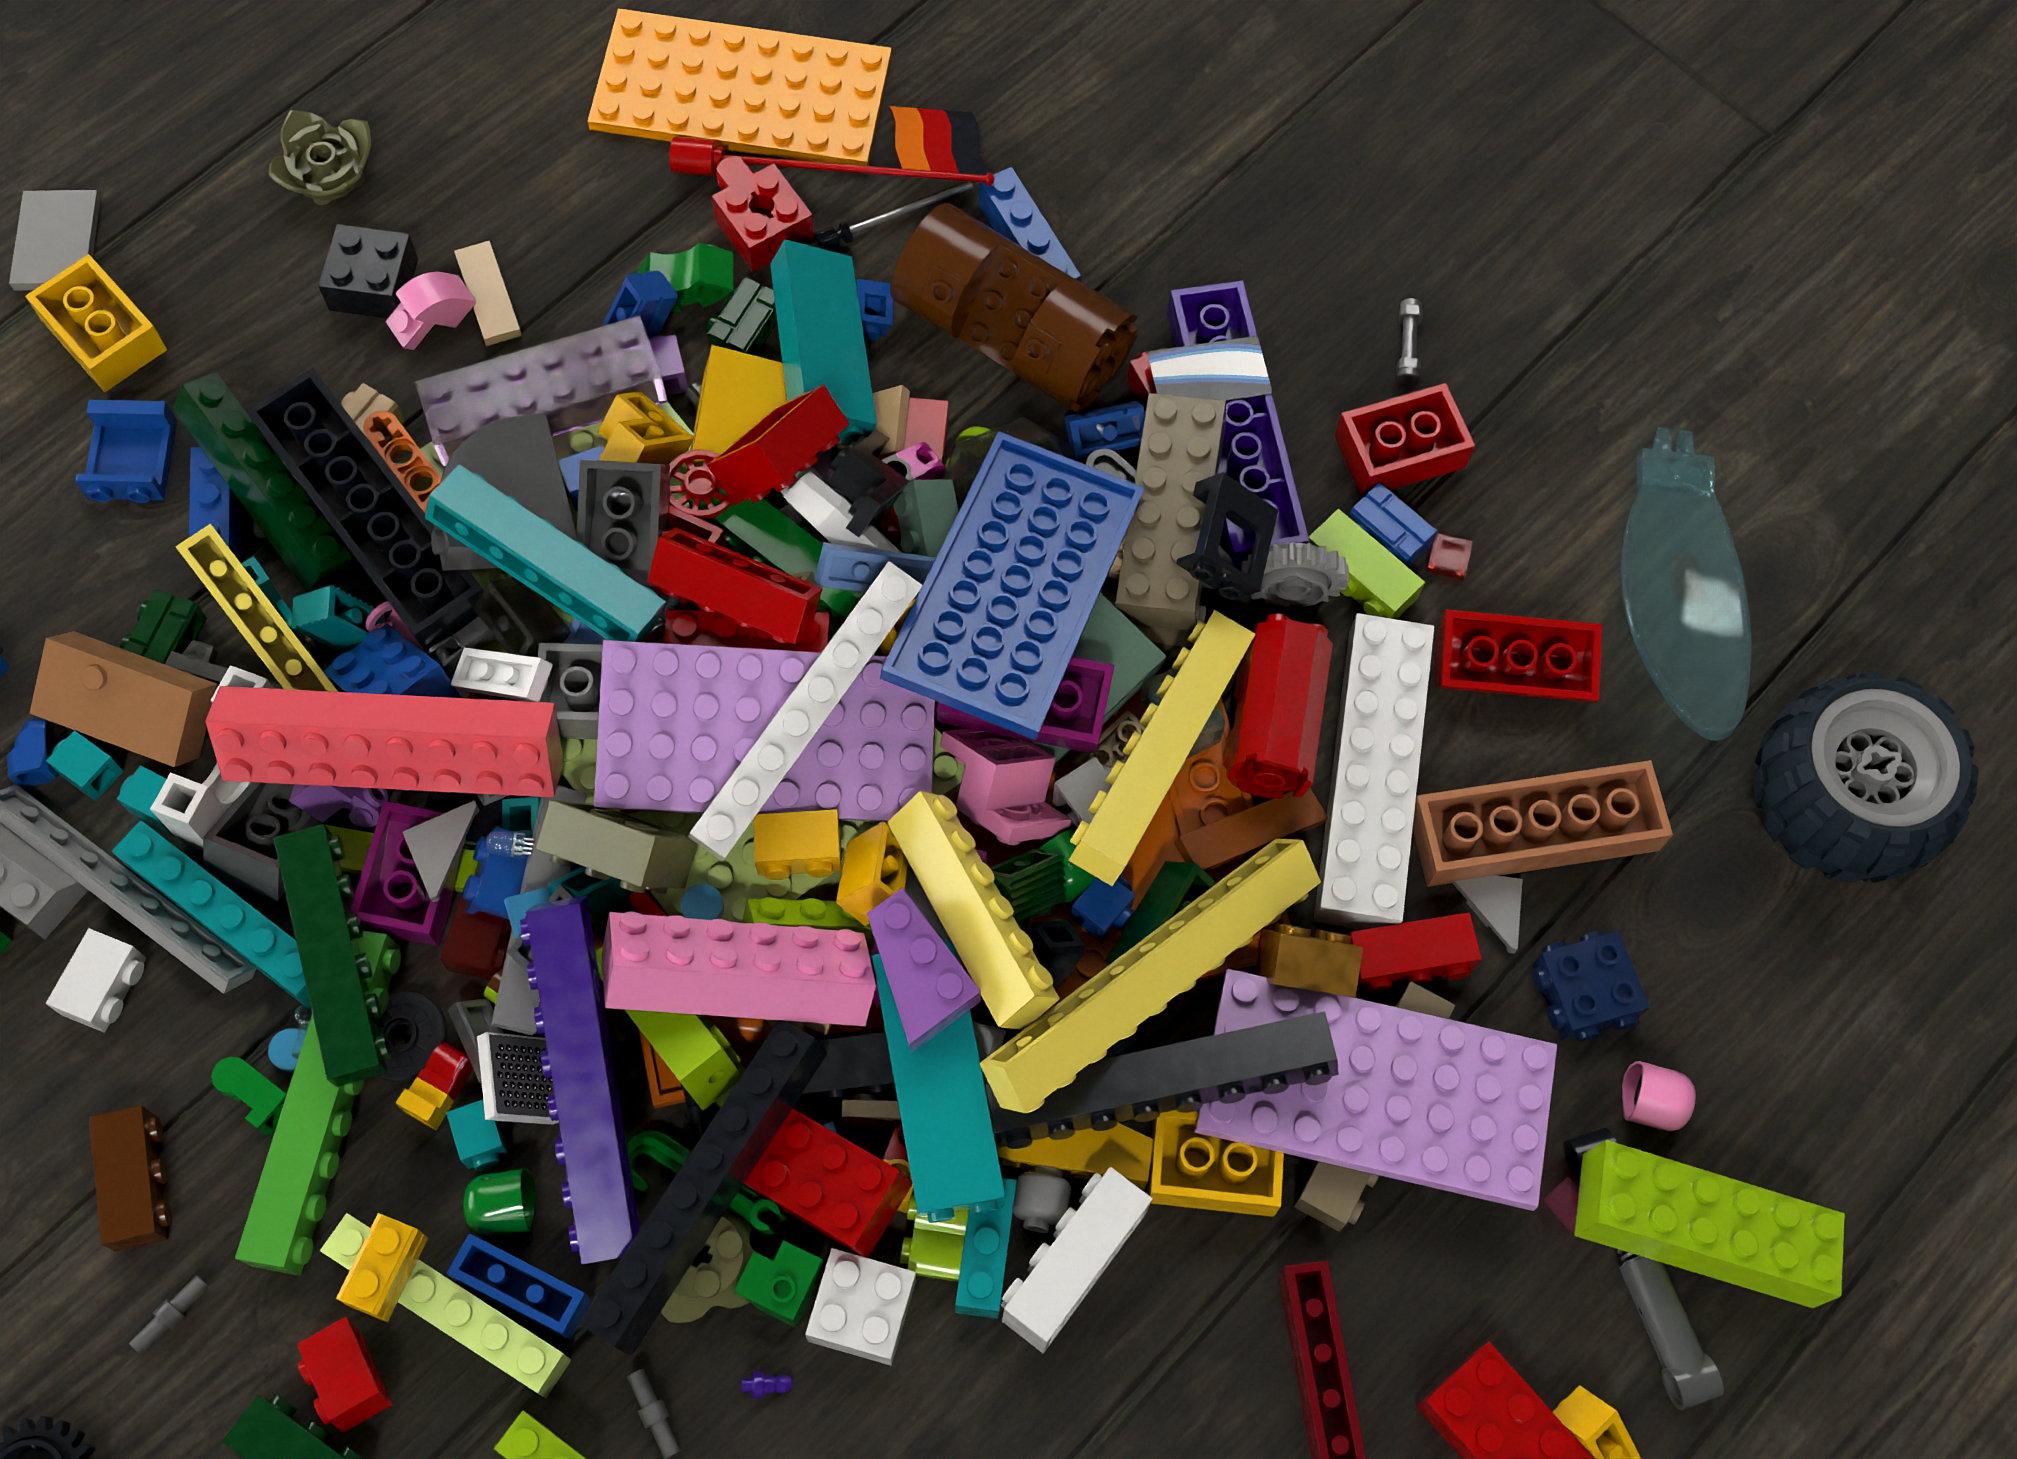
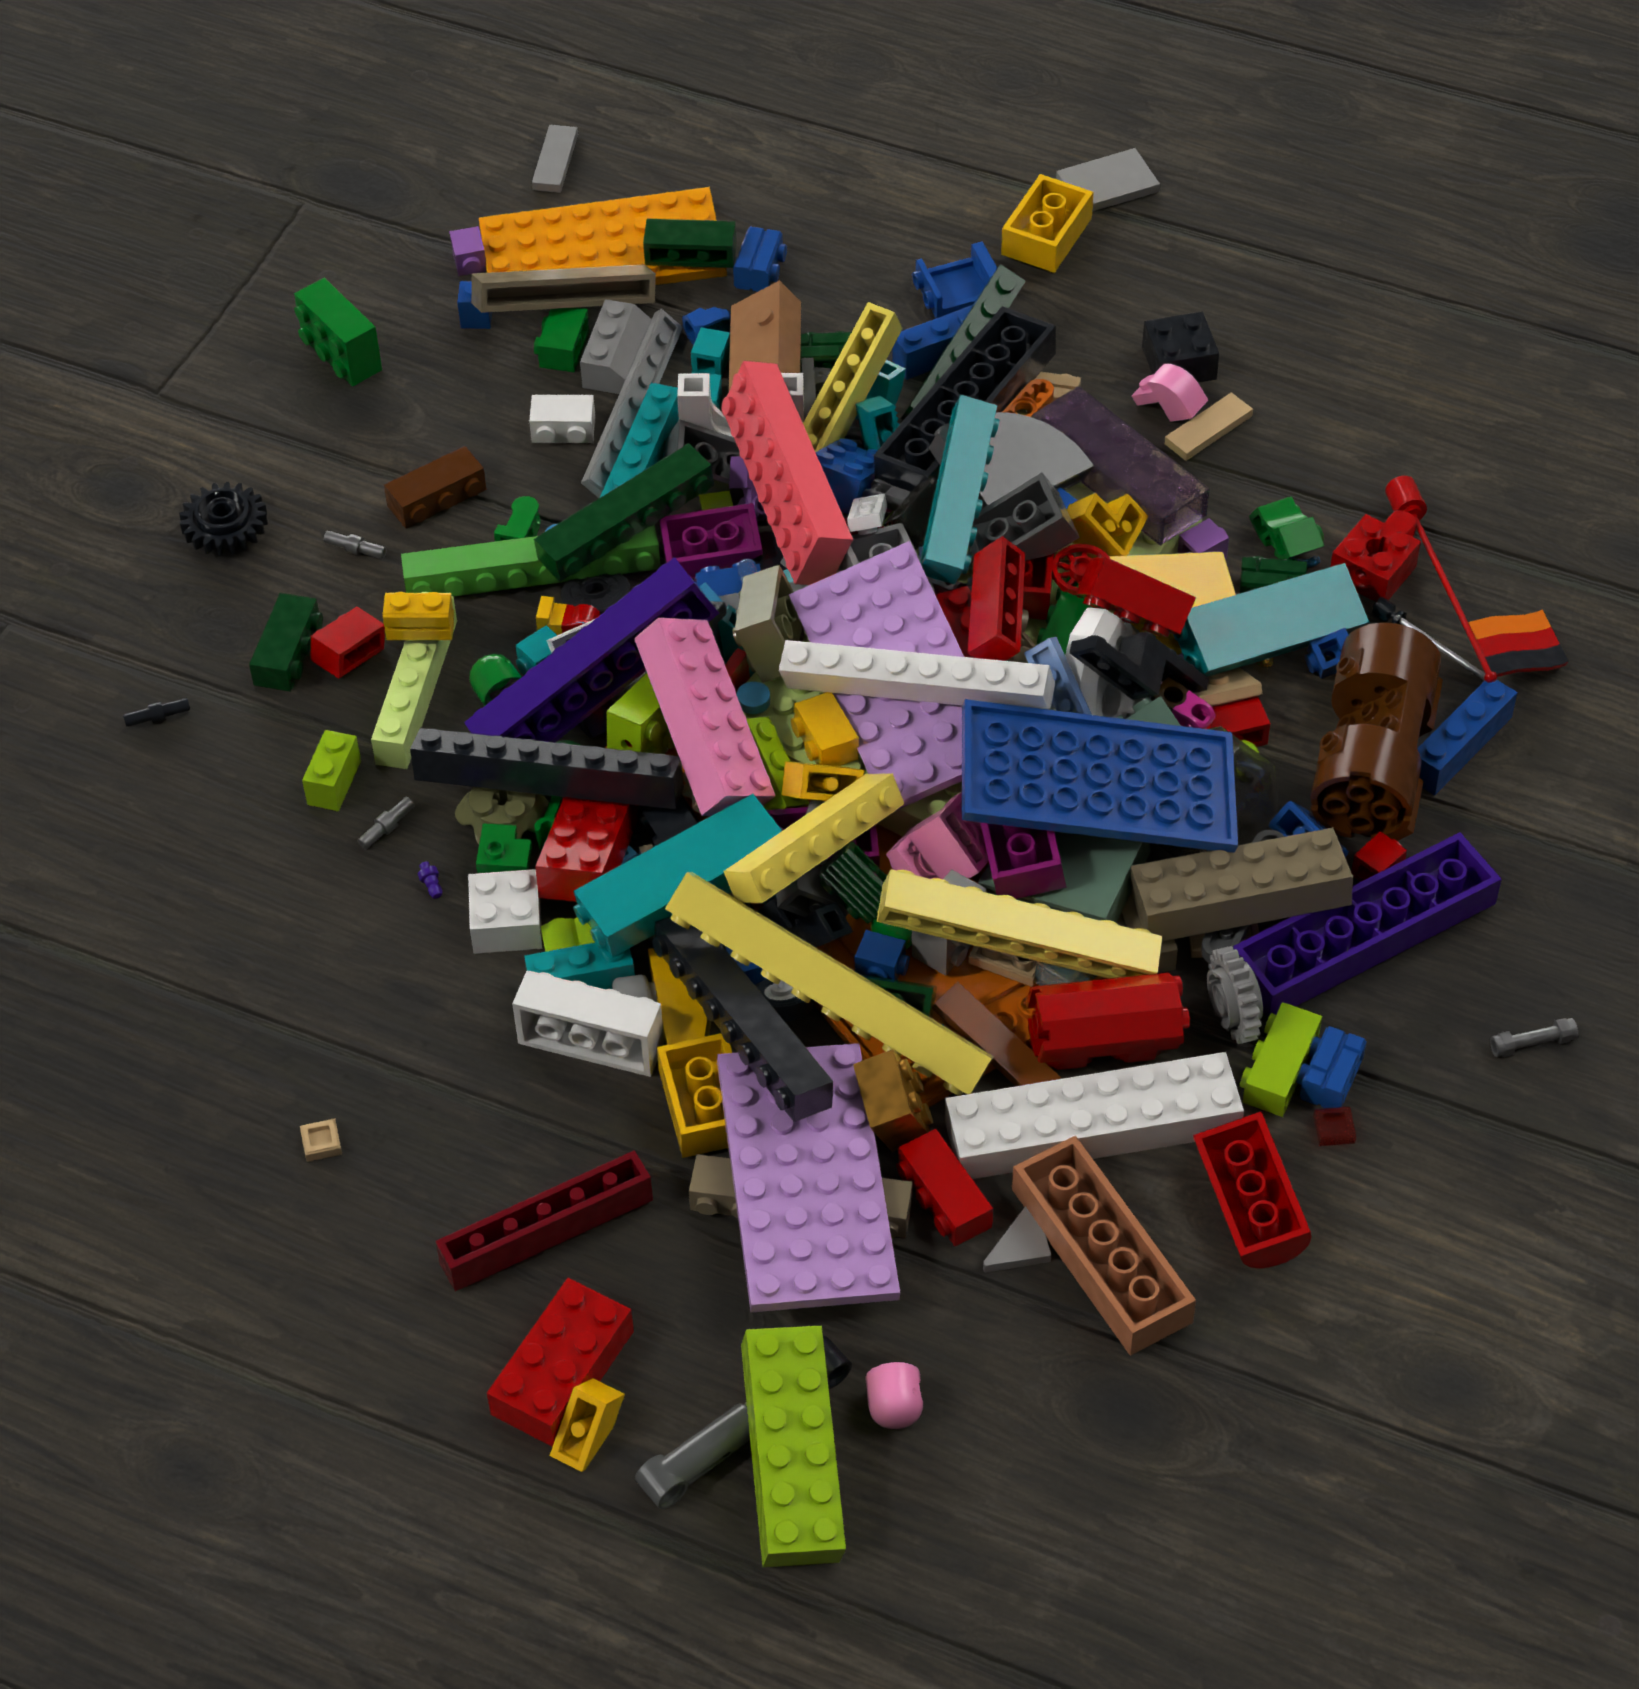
camera: 75 degrees right, 15 degrees down
olive brick [268,110,372,205] -> none
light grey tile [402,800,479,903] -> none
blue brick [446,1233,592,1341] -> none
light orange plate [588,8,892,166] -> none
blue brick [601,270,678,353] -> none
medium lavender wedge [867,888,981,1053] -> none
sticker [1148,336,1272,400] -> none
black window [1176,472,1278,600] -> none
red brick [1334,383,1475,498] -> none
dark blue brick [1532,930,1650,1042] -> none
clear light blue windscreen [1621,427,1751,741] -> none
wheel [1753,672,1979,883] -> none

